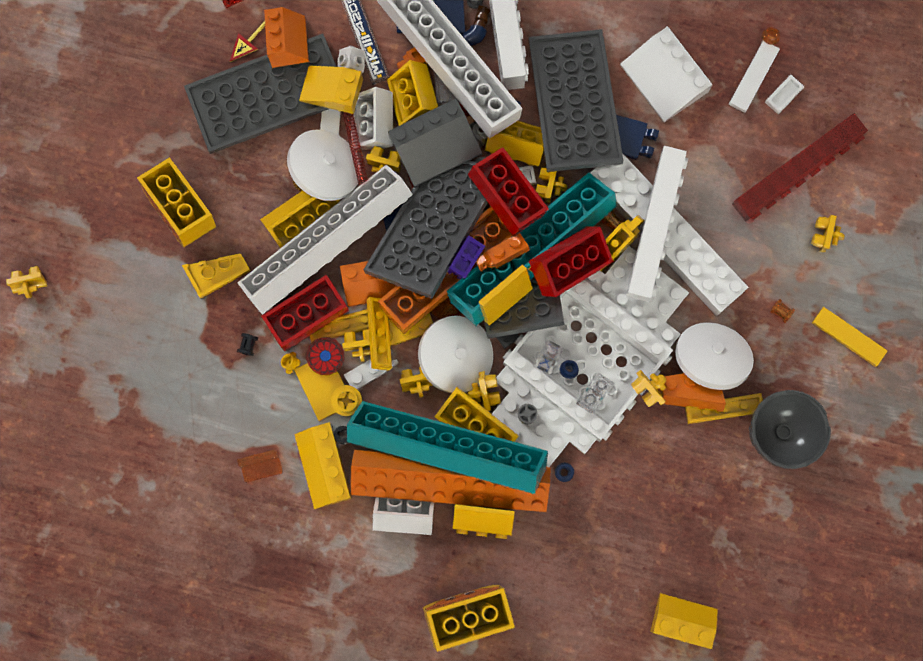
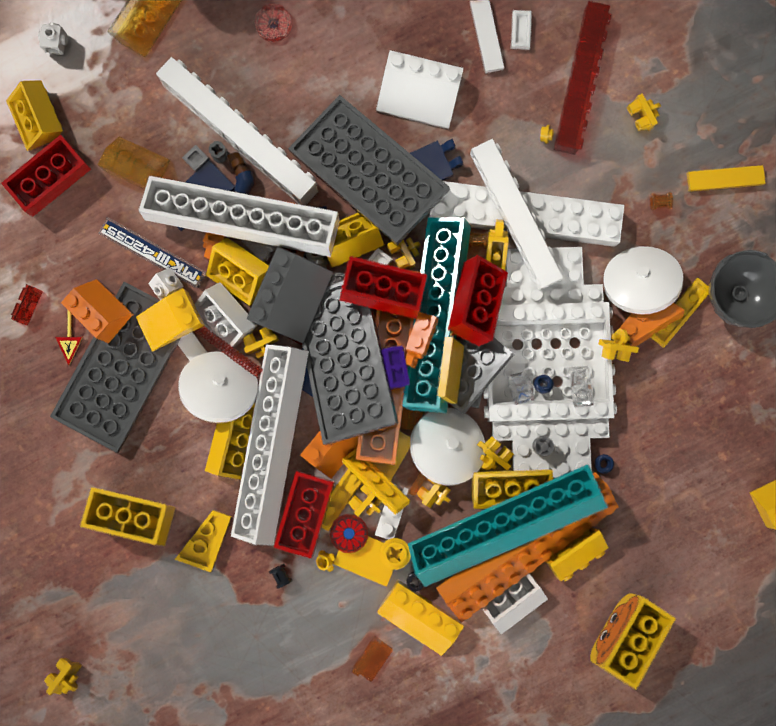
camera: 45 degrees left, 5 degrees up
none -> clear orange tile [408,472,426,496]
none -> yellow plate [540,125,554,144]

